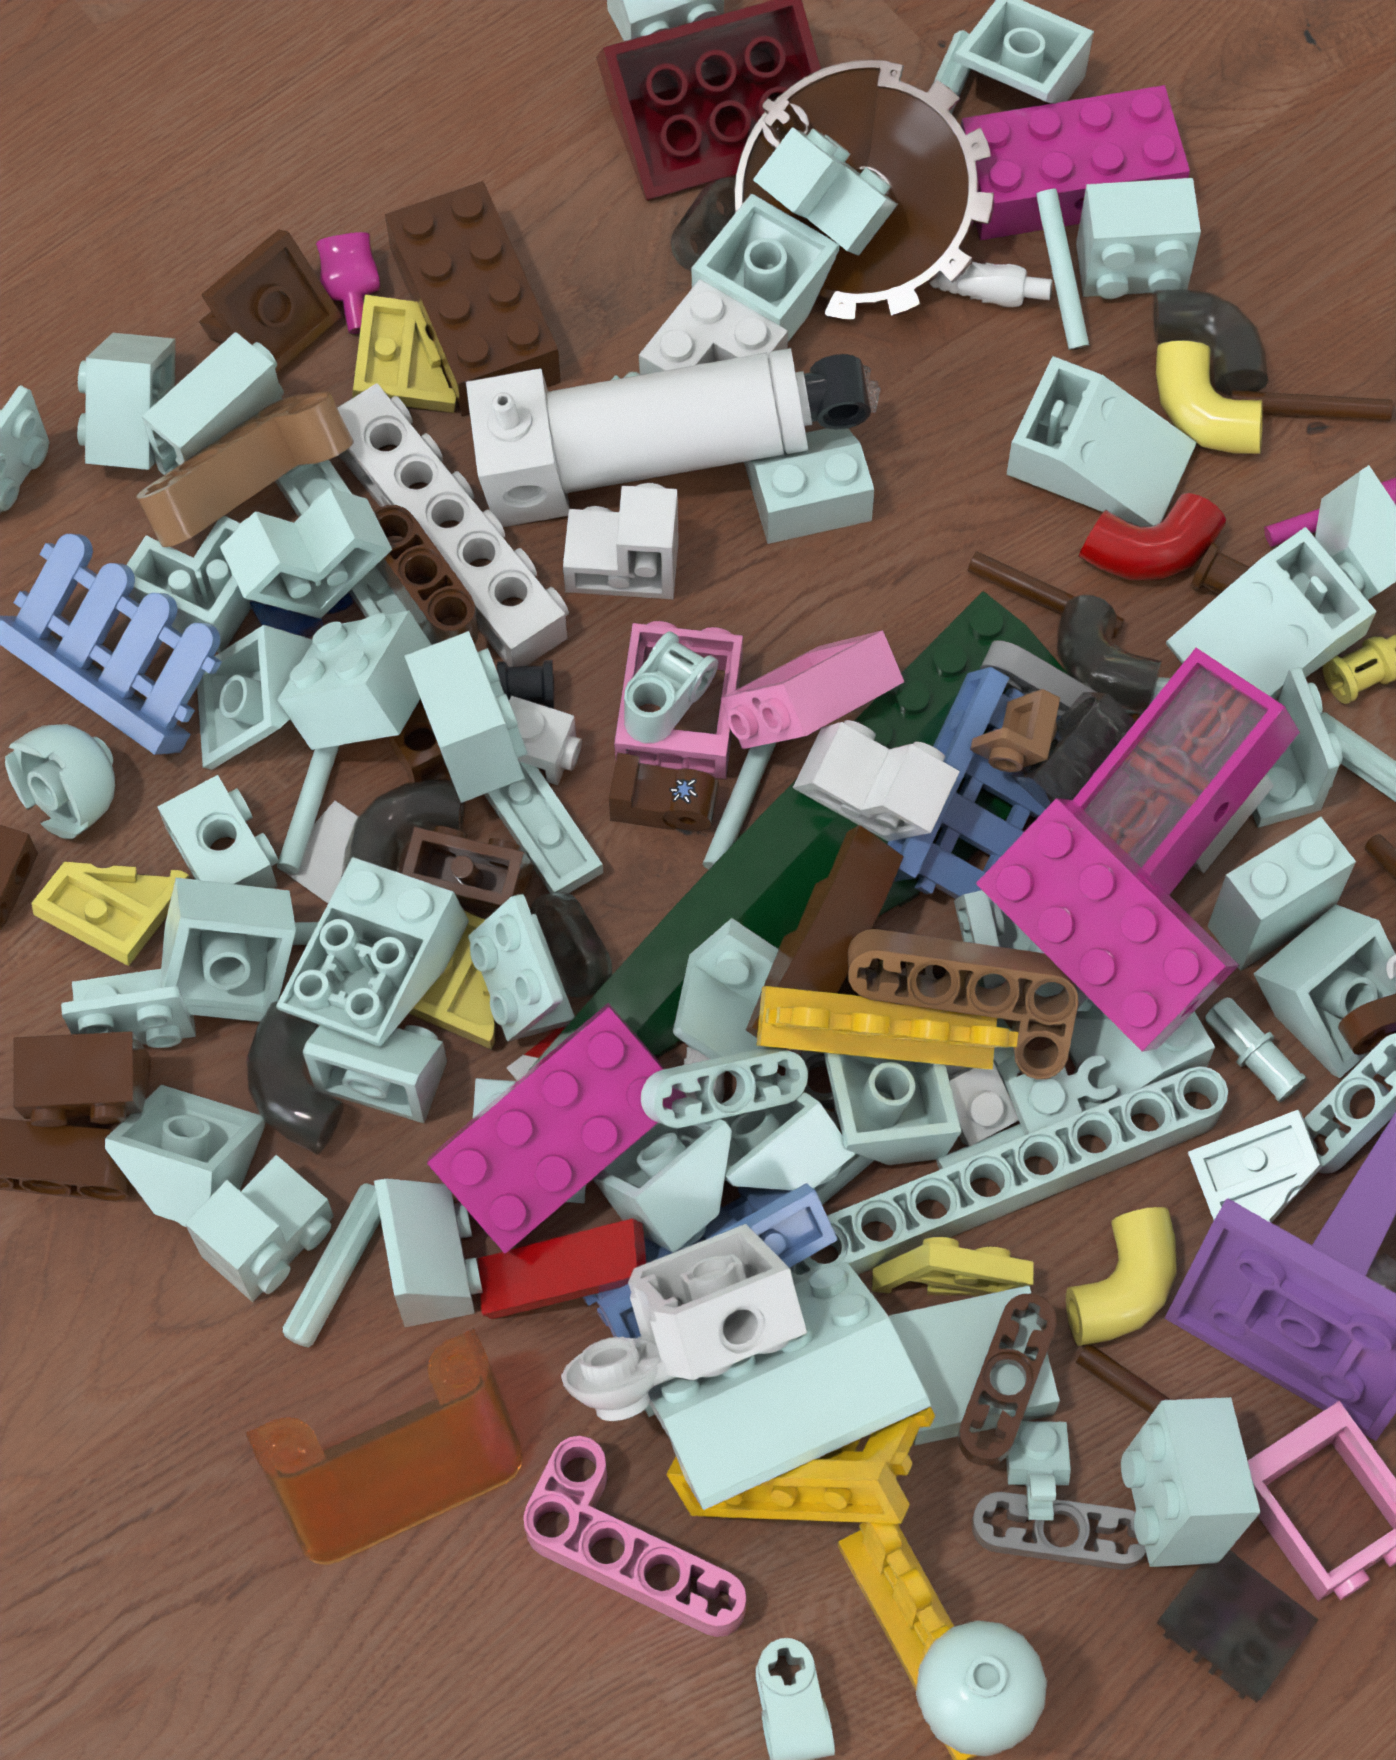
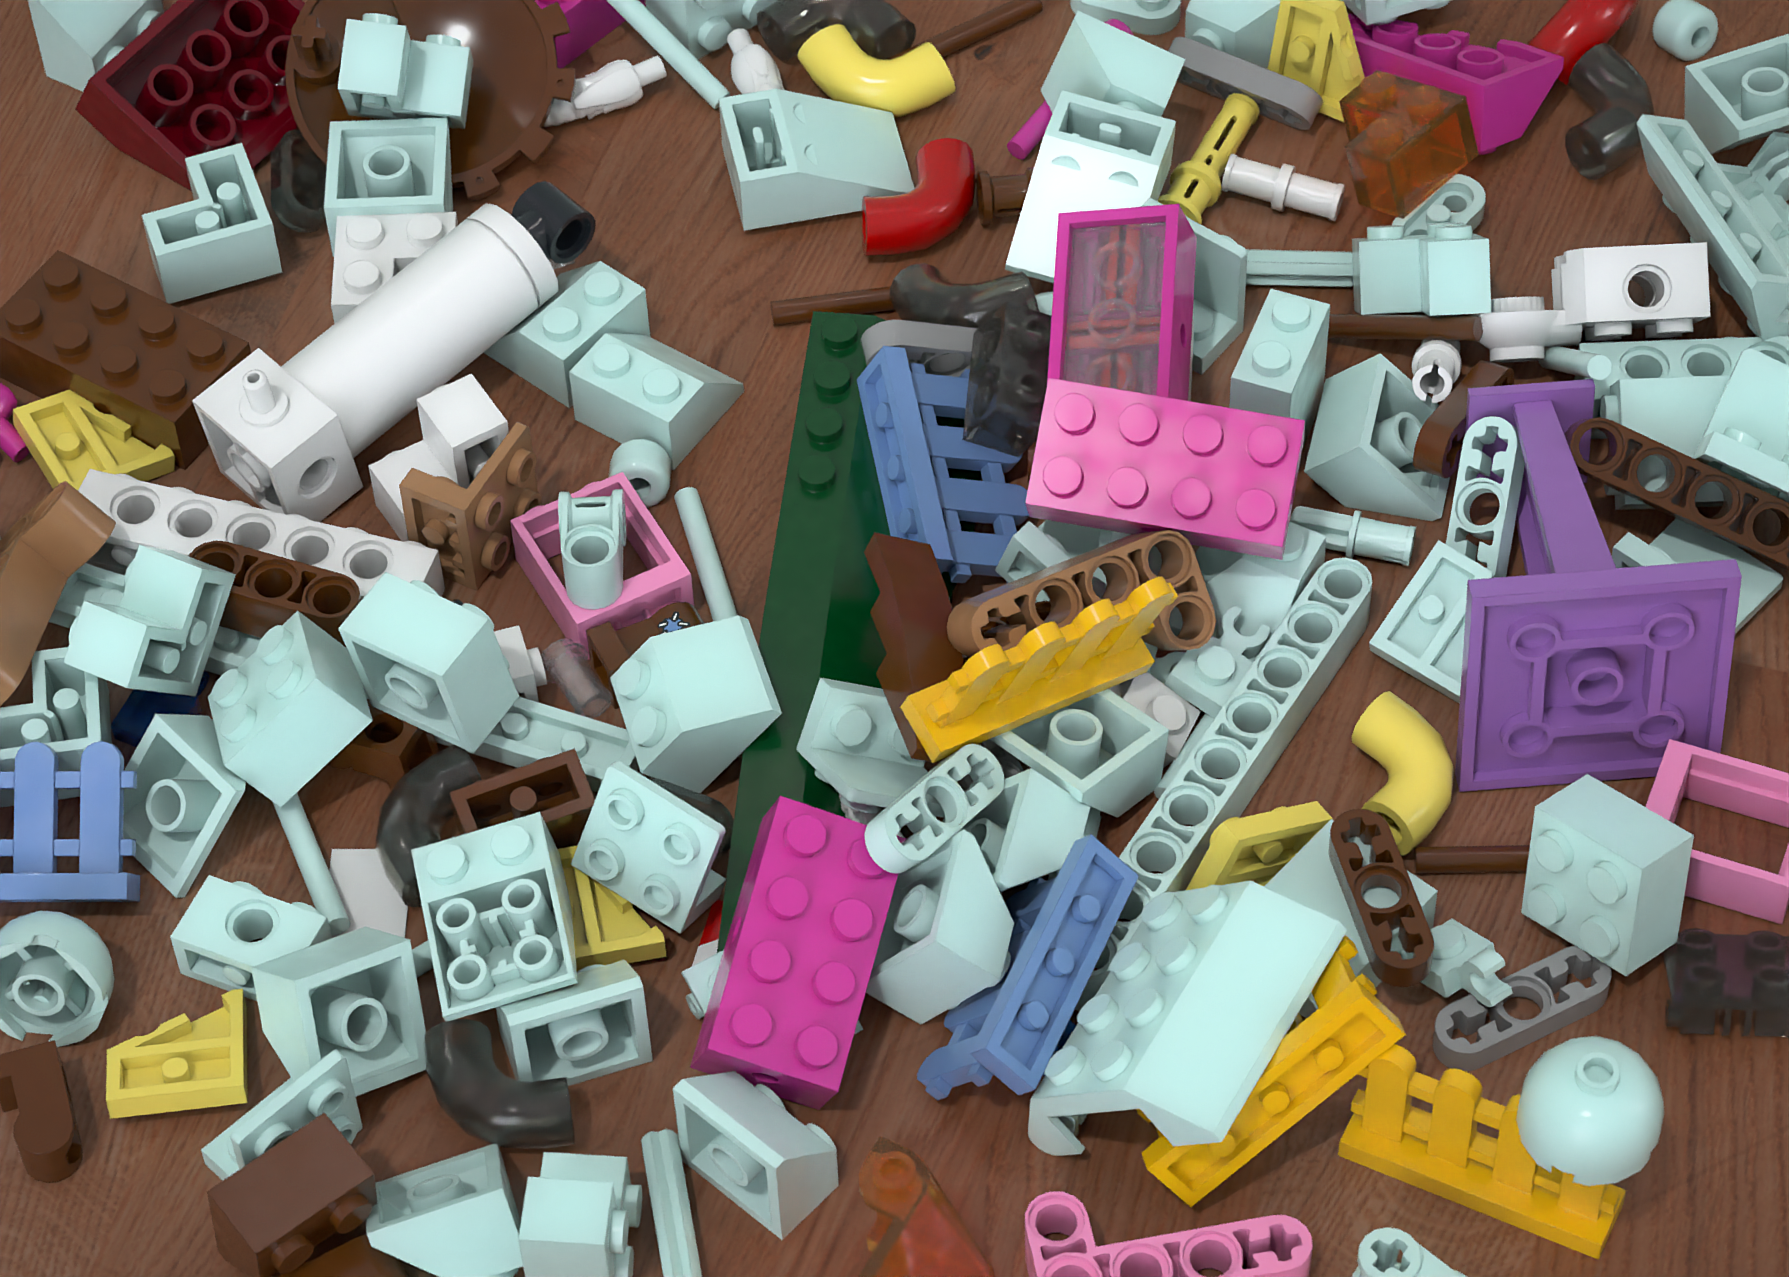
camera: 35 degrees left, 15 degrees down
red tile [478,1218,646,1319] -> none
white brick [561,1224,807,1421] -> none
bright pink window [721,630,904,749] -> none
white brick [793,720,960,841] -> none
medium nougat bracket [970,689,1060,772] -> none
none -> light aqua brick [142,143,282,304]
none -> medium nougat bracket [399,422,542,591]
none -> clear pin [541,638,613,719]
none -> light aqua slope [569,333,744,470]
none -> light aqua piece [609,439,671,508]
none -> light aqua slope [610,615,782,794]
none -> white piece [727,28,784,94]

